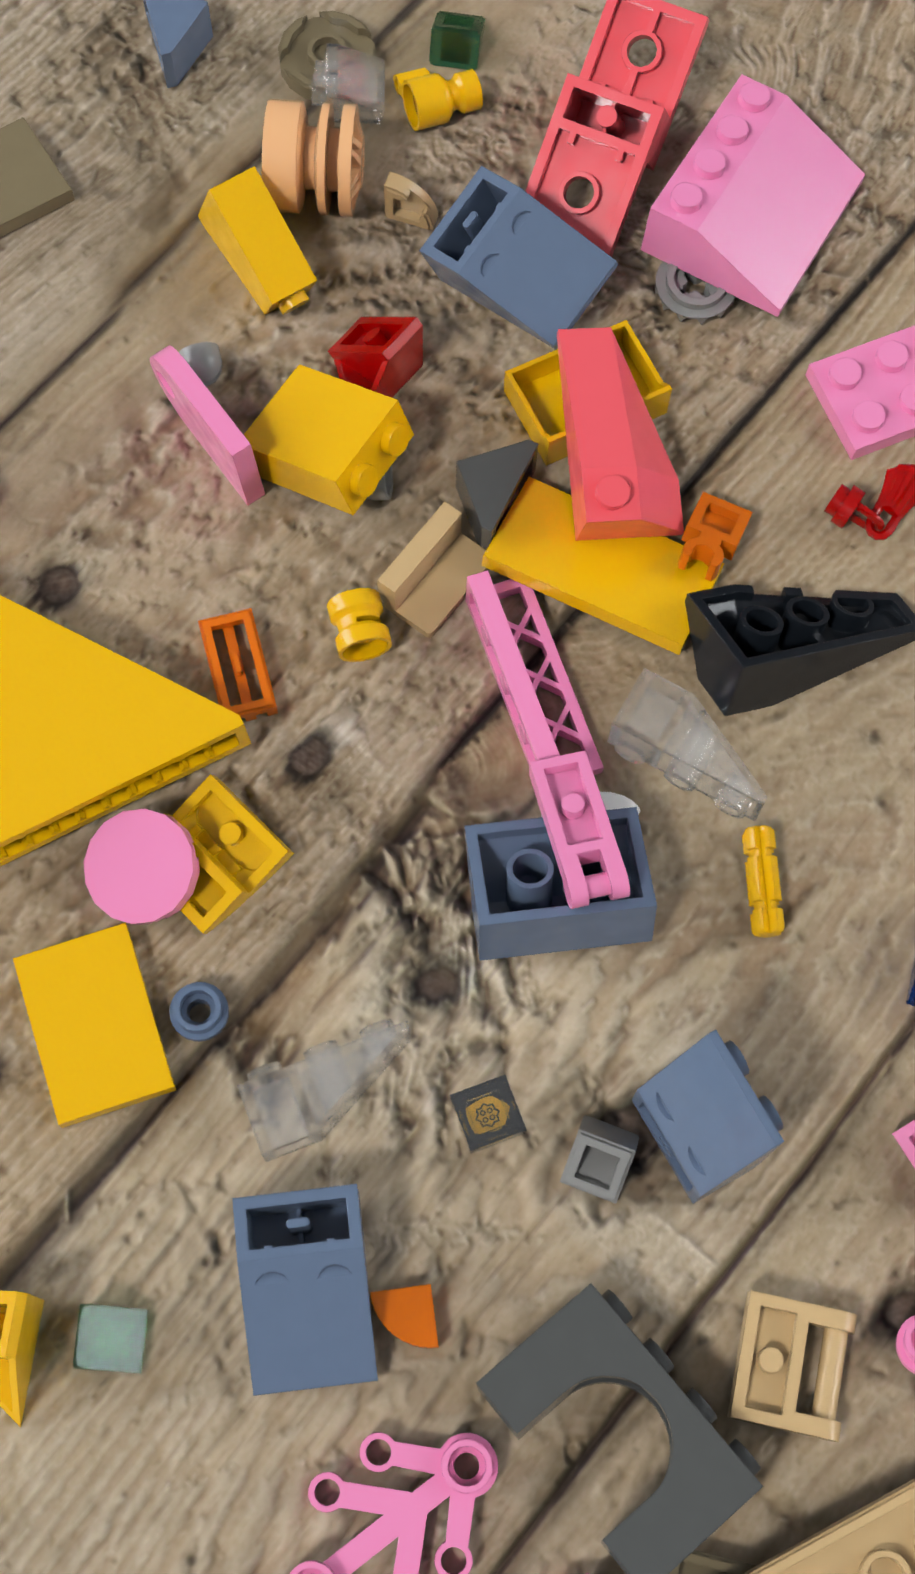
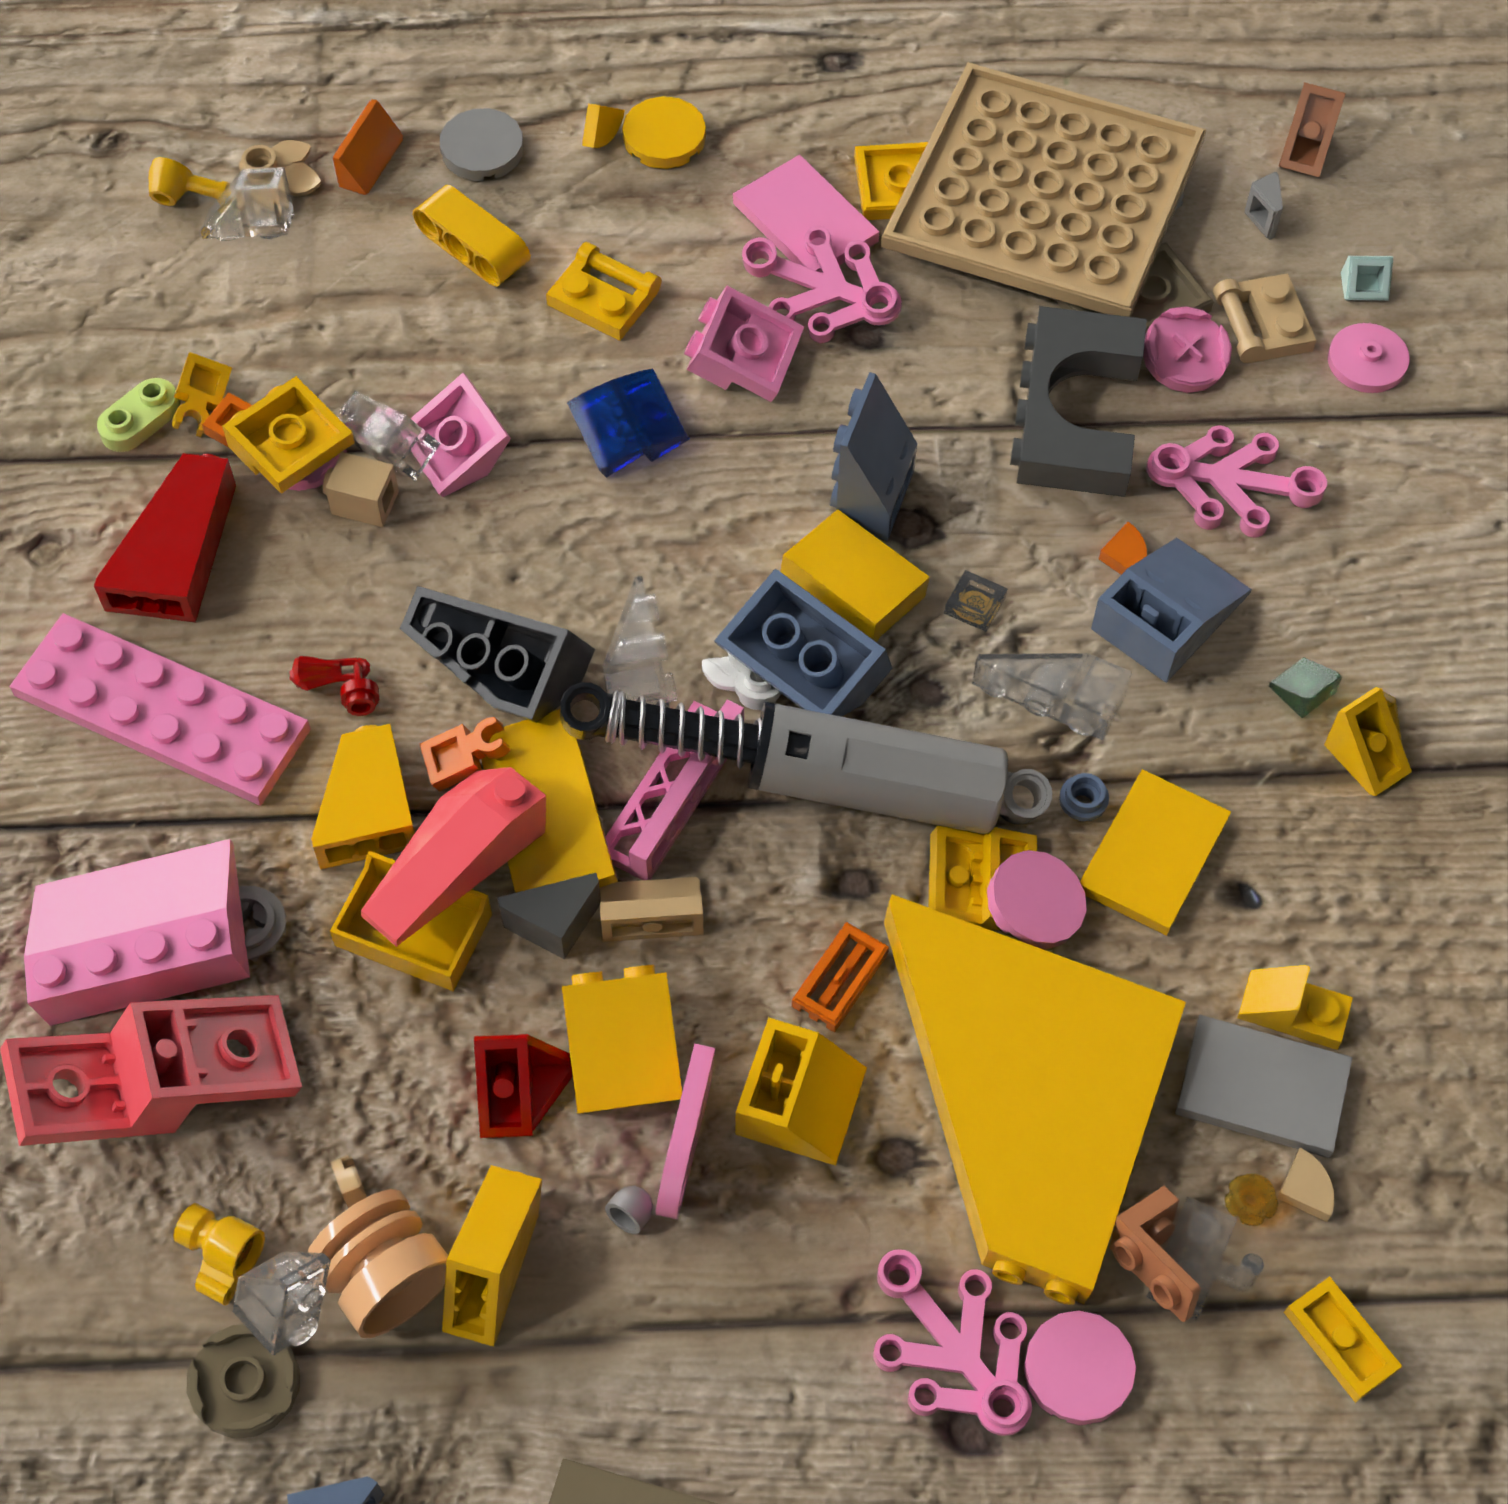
camera: 130 degrees left, 10 degrees down
yellow wheel [327,588,392,662] -> none
sand blue slope [419,166,618,349] -> none
clear green slope [429,11,486,70] -> none
bright pink plate [529,750,630,909] -> none
light grey slope [560,1115,639,1204] -> none
tan plate [727,1290,857,1442] -> none
yellow axle [742,825,785,938] -> none
none -> yellow slope [311,724,415,870]
none -> light grey piece [560,682,1052,834]
none -> yellow slope [735,1017,867,1166]
none -> yellow container [780,509,930,642]

